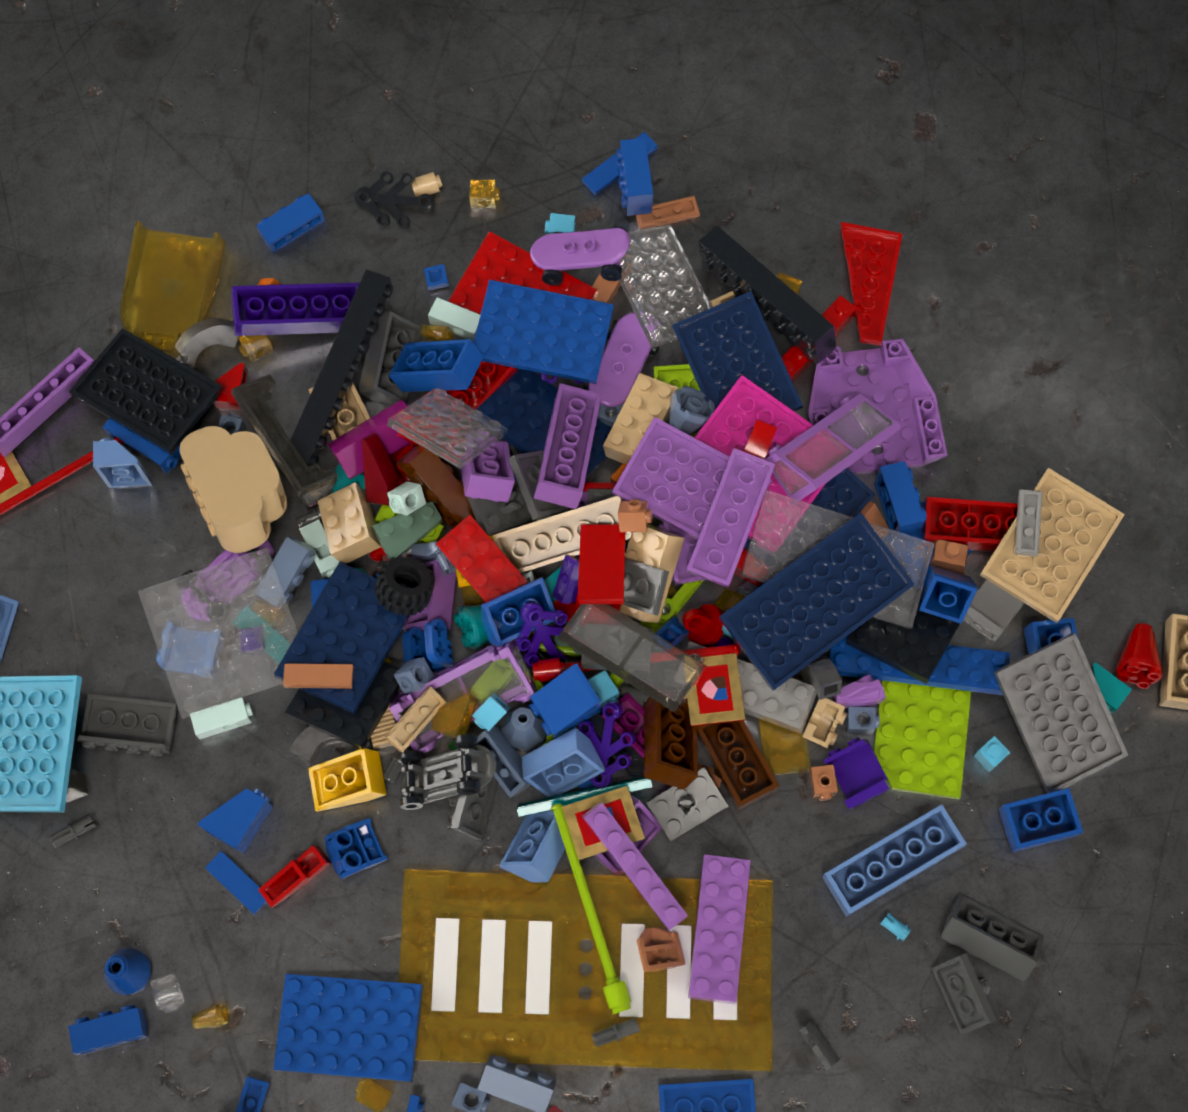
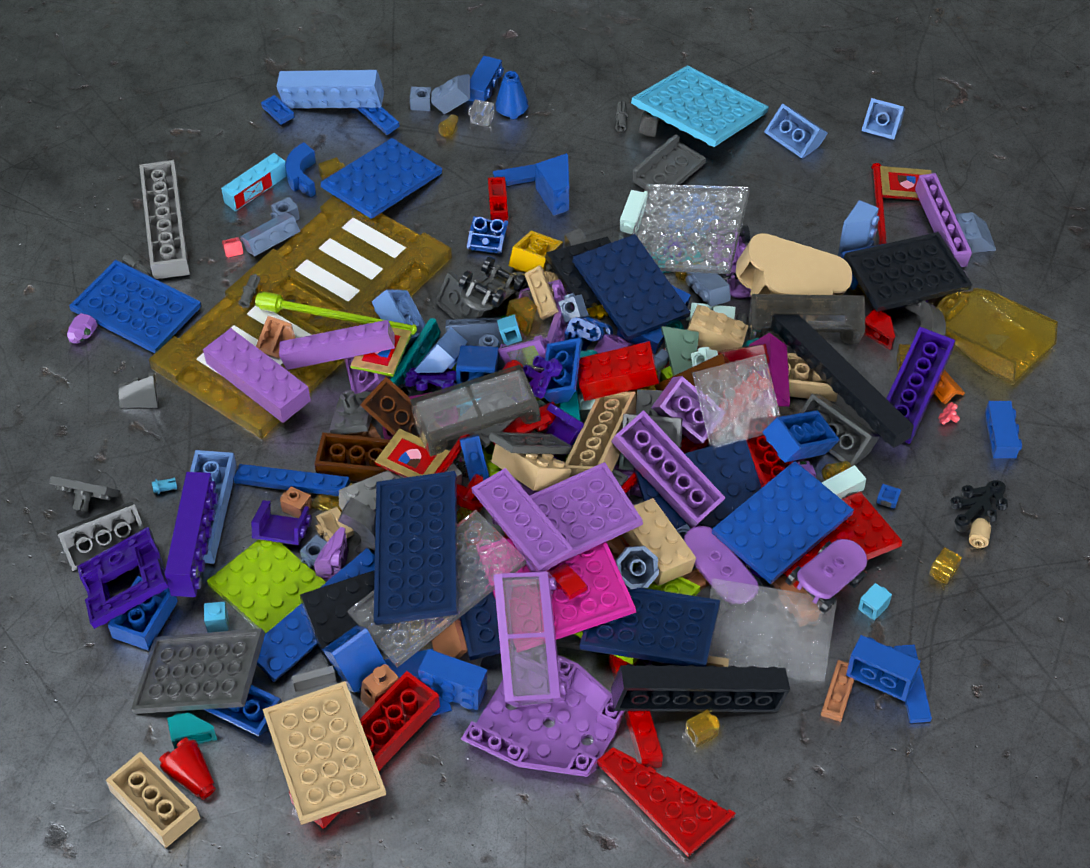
camera: 125 degrees right, 20 degrees down
nougat tile [283,664,354,689] -> none
black tyre [375,555,435,616] -> none
red tile [578,525,626,604] -> none
nougat brick [618,499,652,532] -> none
light grey tile [1014,489,1042,557] -> none
none -> dark purple piece [77,527,168,629]
none -> dark purple brick [165,472,218,597]
none -> blue plate [233,464,350,496]
none -> sand blue brick [410,86,432,111]
none -> sand blue slope [431,74,470,114]
none -> coral plant [938,402,960,425]
none -> sand blue slope [955,212,996,253]

